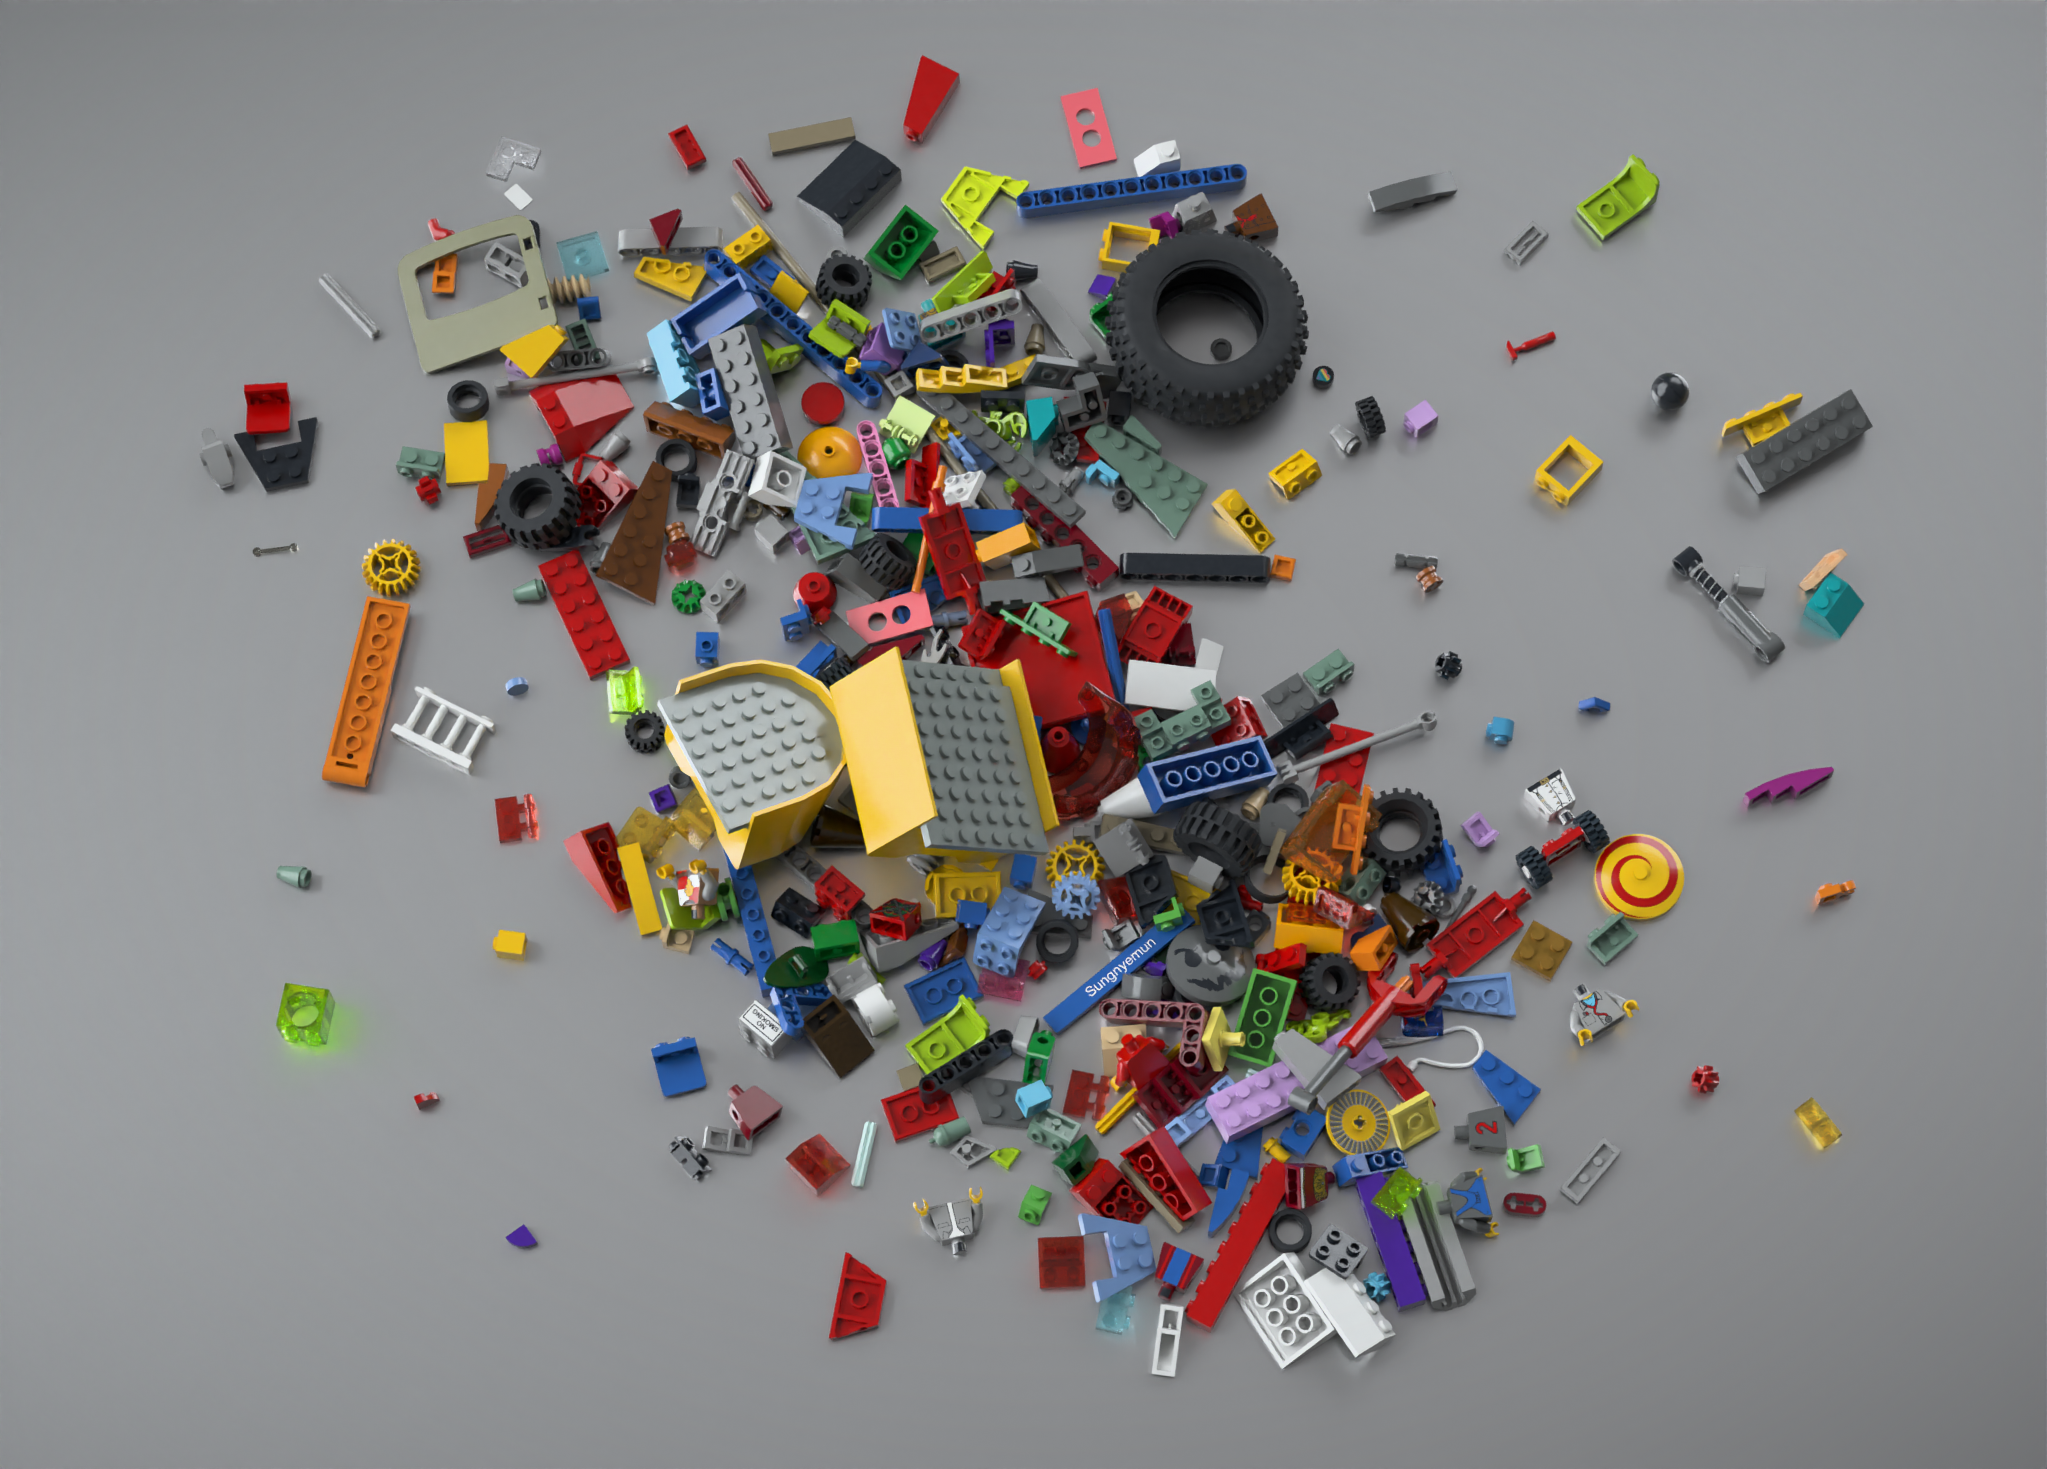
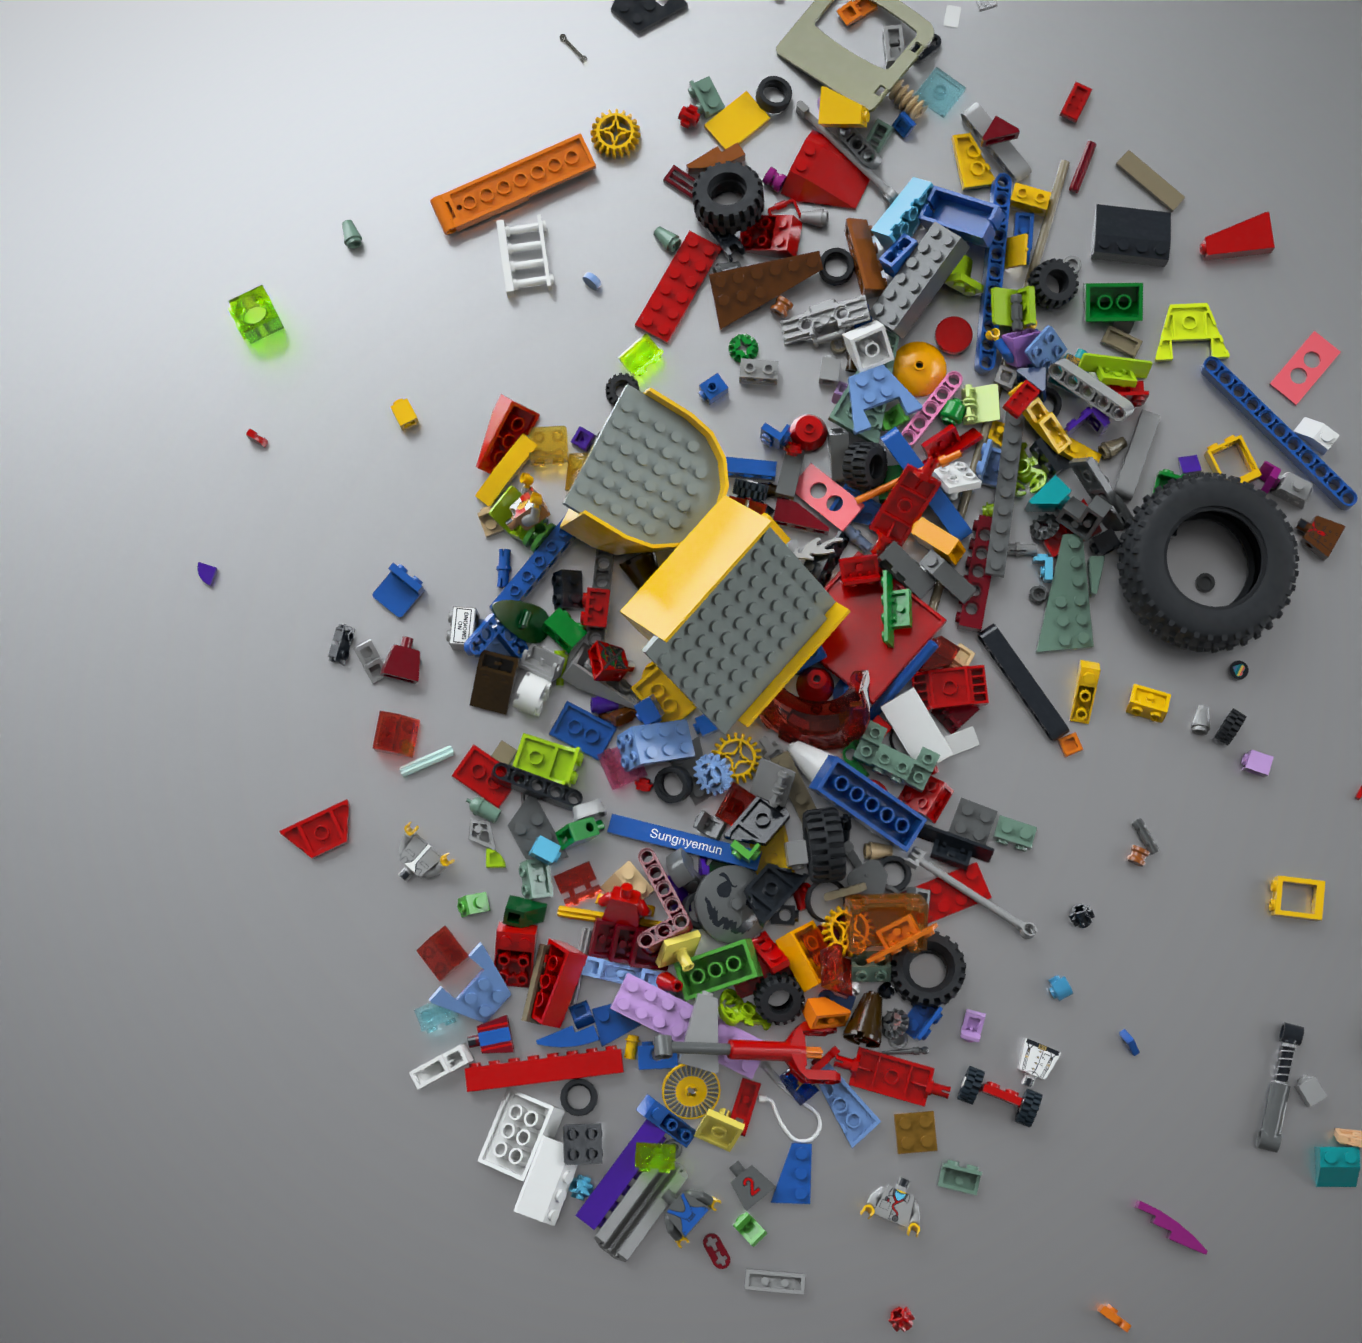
camera: 55 degrees right, 10 degrees up
clear red plate [495,794,538,843] -> none
clear red head [664,539,698,571] -> none
black bracket [676,473,701,508] -> none
black cone [1006,260,1038,280] -> none
dark red torso [1284,1163,1335,1210] -> none
yellow dish [1594,834,1684,922] -> none
none -> red cone [656,972,683,992]
none -> red plate [1002,380,1041,419]

